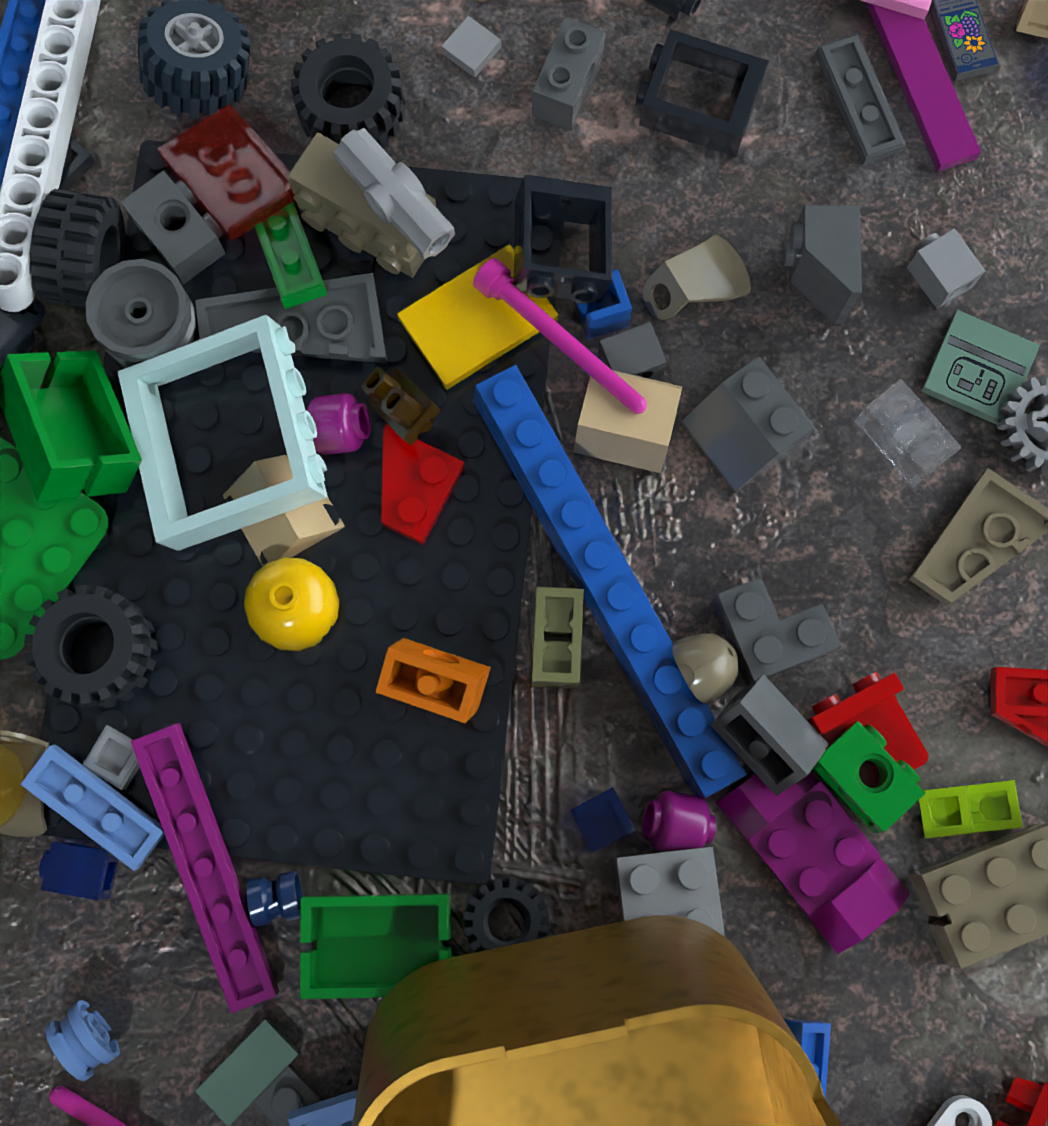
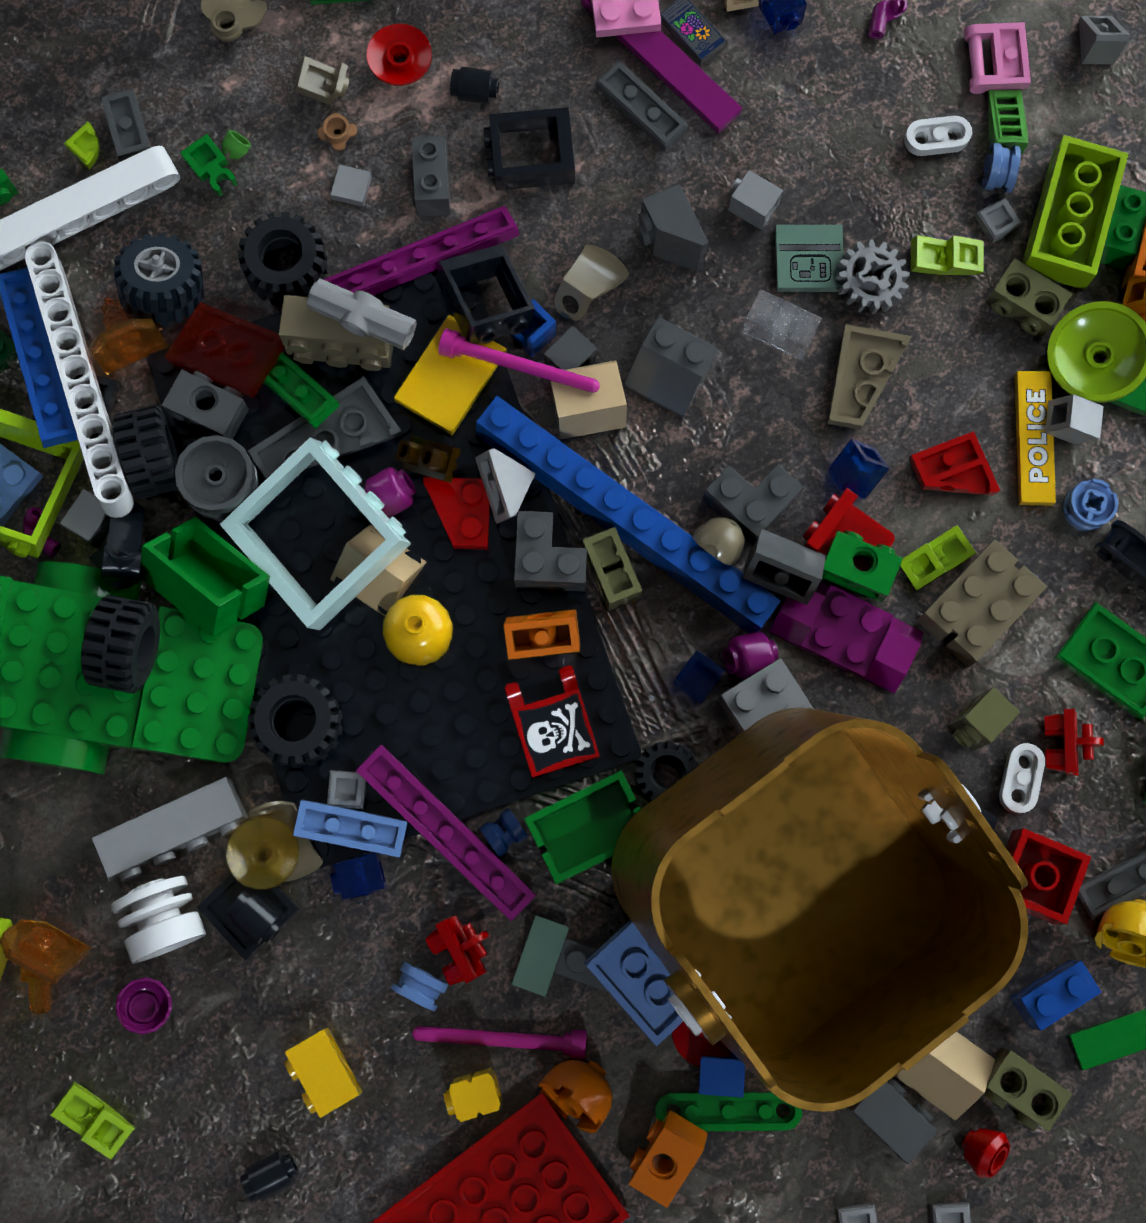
camera: 30 degrees left, 0 degrees up
none -> clear orange piece [88,297,168,375]
none -> magenta tile [323,206,520,296]
none -> red hips [425,915,490,985]
none -> light grey slope [475,448,536,524]
none -> flag [505,666,600,777]
none -> dark grey brick [514,511,587,591]
none -> clear blue panel [828,439,890,499]
none -> olive brick [949,687,1020,750]

